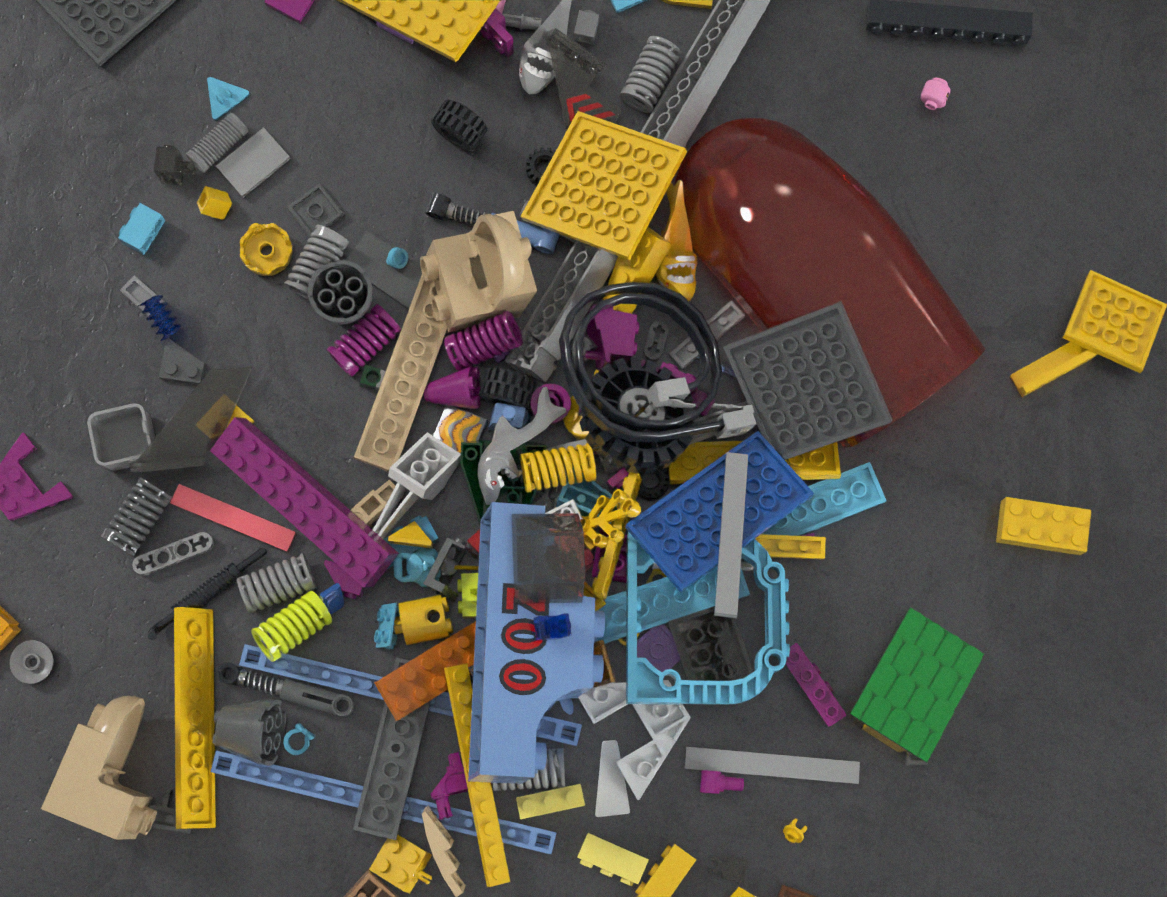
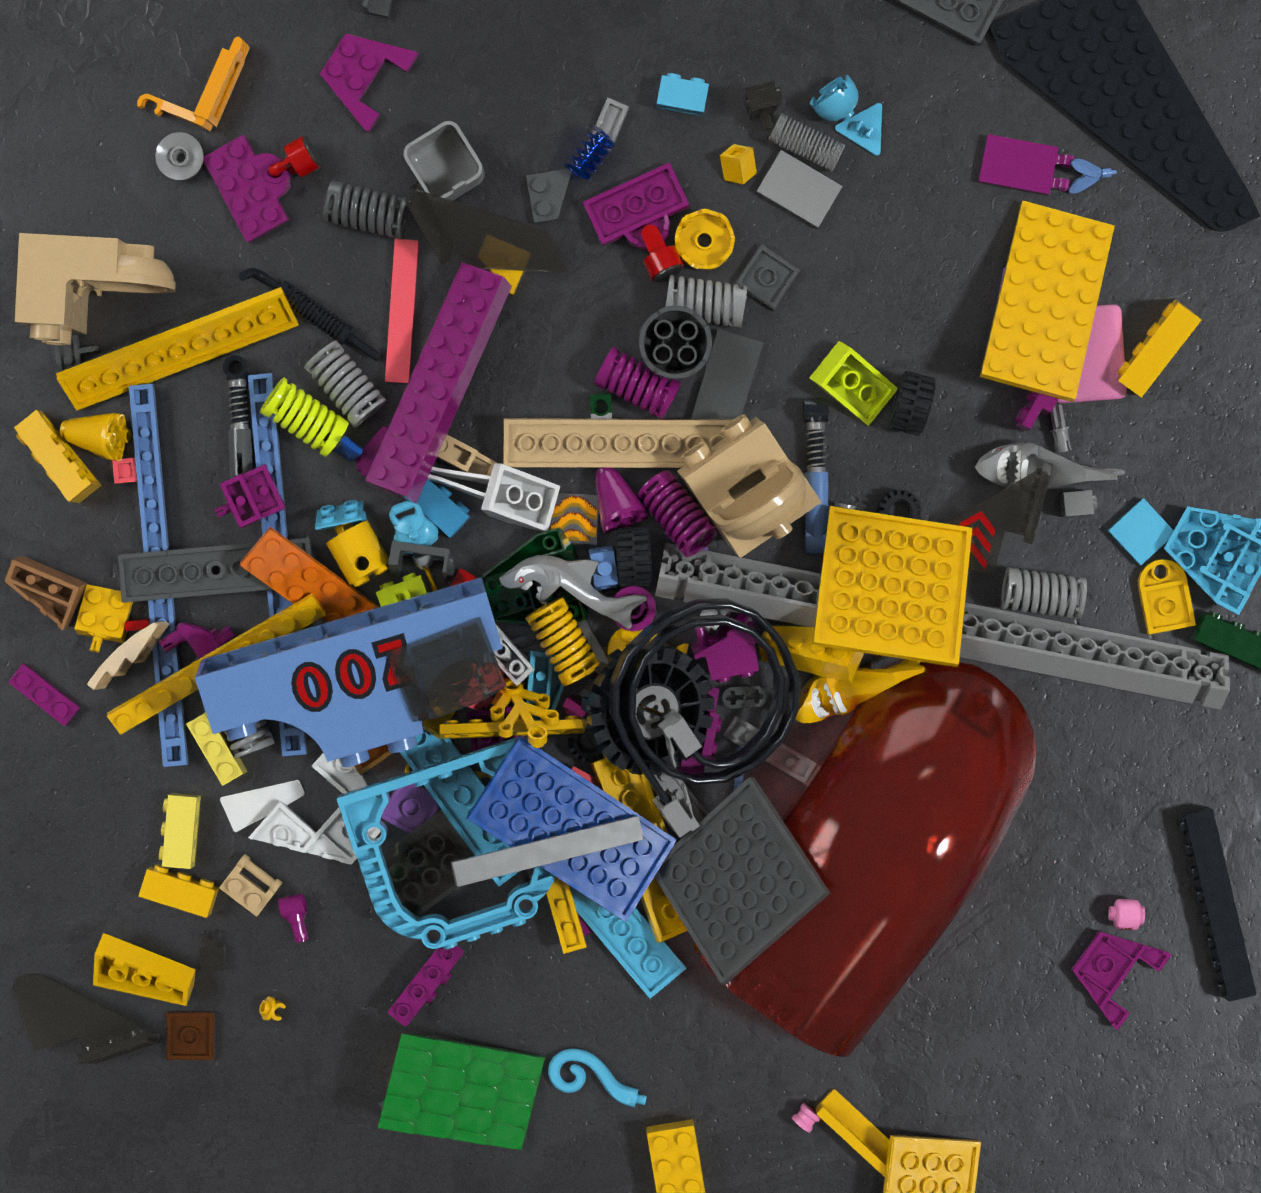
camera: 75 degrees right, 10 degrees up
light grey beam [132,532,214,576] -> none
dark grey cone [213,699,287,766] -> none
medium azure piece [283,723,315,755] -> none
medium azure tile [386,247,409,269] -> none
yellow slope [388,521,433,549] -> none
clear blue bracket [533,613,571,640] -> none
light grey tile [684,747,860,784] -> none
none -> yellow wedge [14,410,102,503]
none -> yellow cone [60,413,132,461]
none -> coral plate [112,458,137,484]
none -> red tile [125,618,150,631]
none -> magenta plate [204,135,321,243]
none -> magenta plate [214,464,286,528]
none -> tan plate [219,854,283,917]
none -> medium azure plant [548,1048,647,1108]
none -> magenta plate [583,162,690,282]
none -> bright pink wheel [791,1103,821,1133]
none -> neon yellow slope [809,341,897,426]
none -> medium azure cylinder [810,75,859,121]
none -> magenta wing [1071,931,1171,1030]

